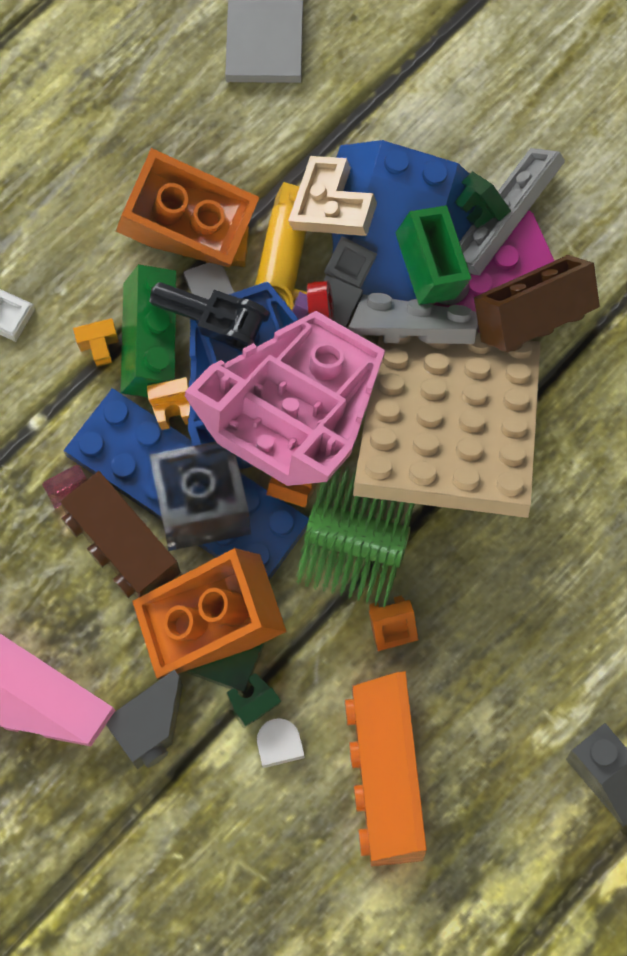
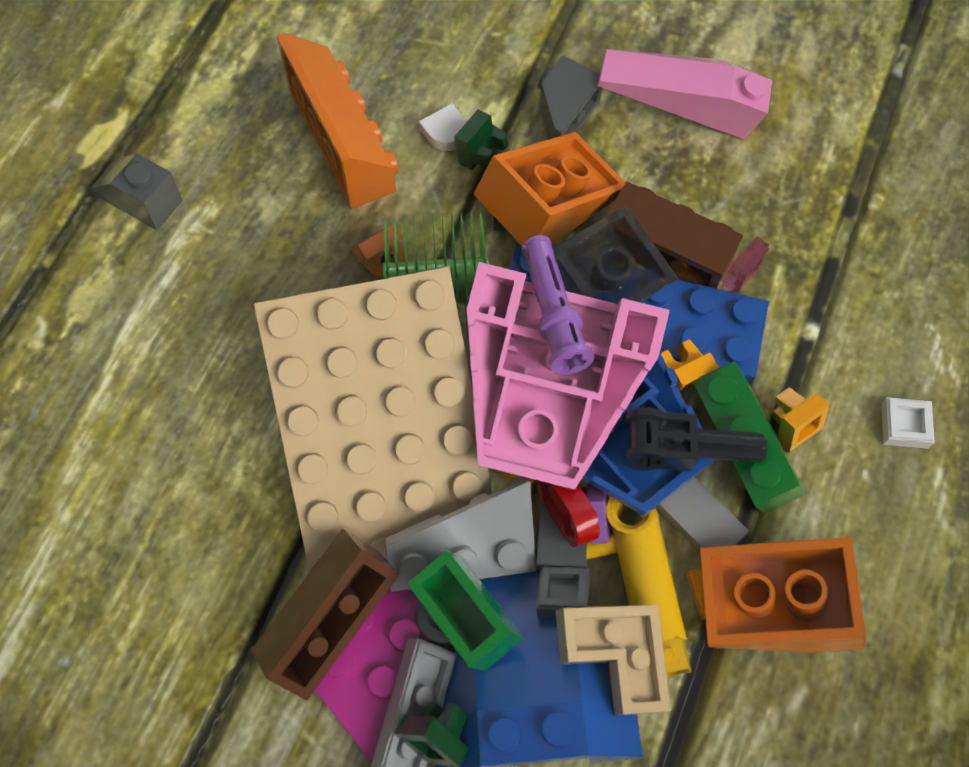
camera: 155 degrees right, 5 degrees down
none -> medium lavender pin [521,235,594,375]

